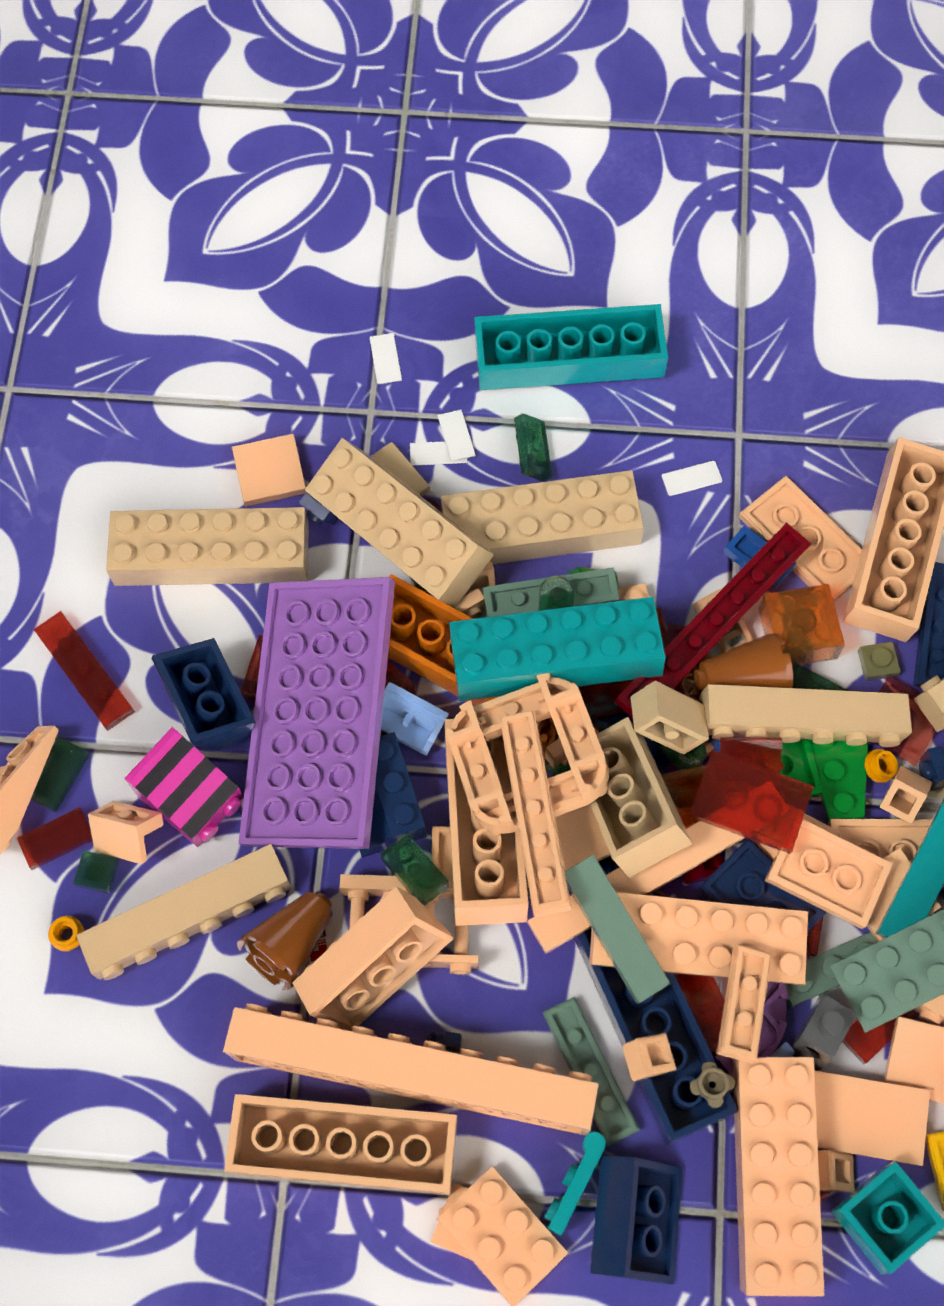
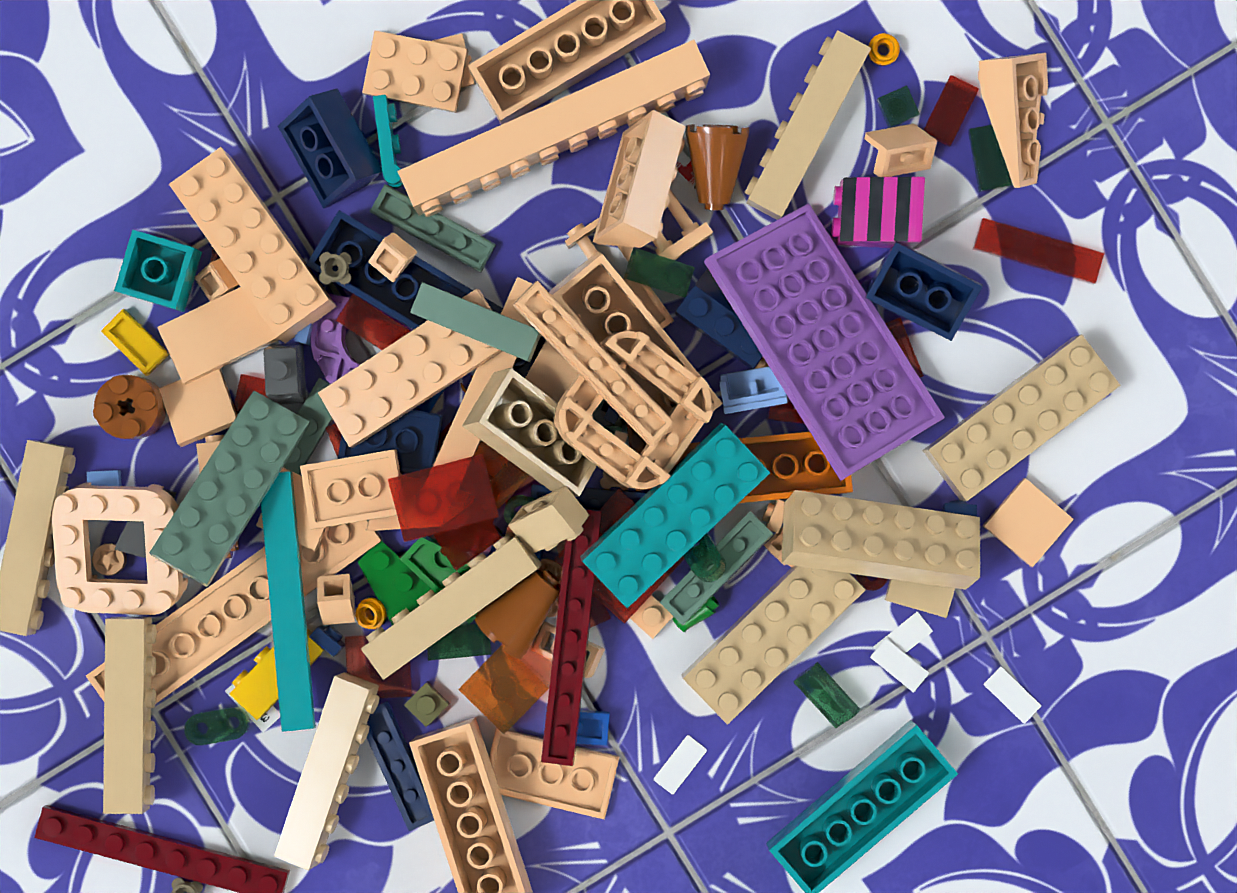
camera: 140 degrees right, 20 degrees up
dark blue tile [426,1032,462,1052] -> none
light nougat tile [717,944,772,1063] -> none

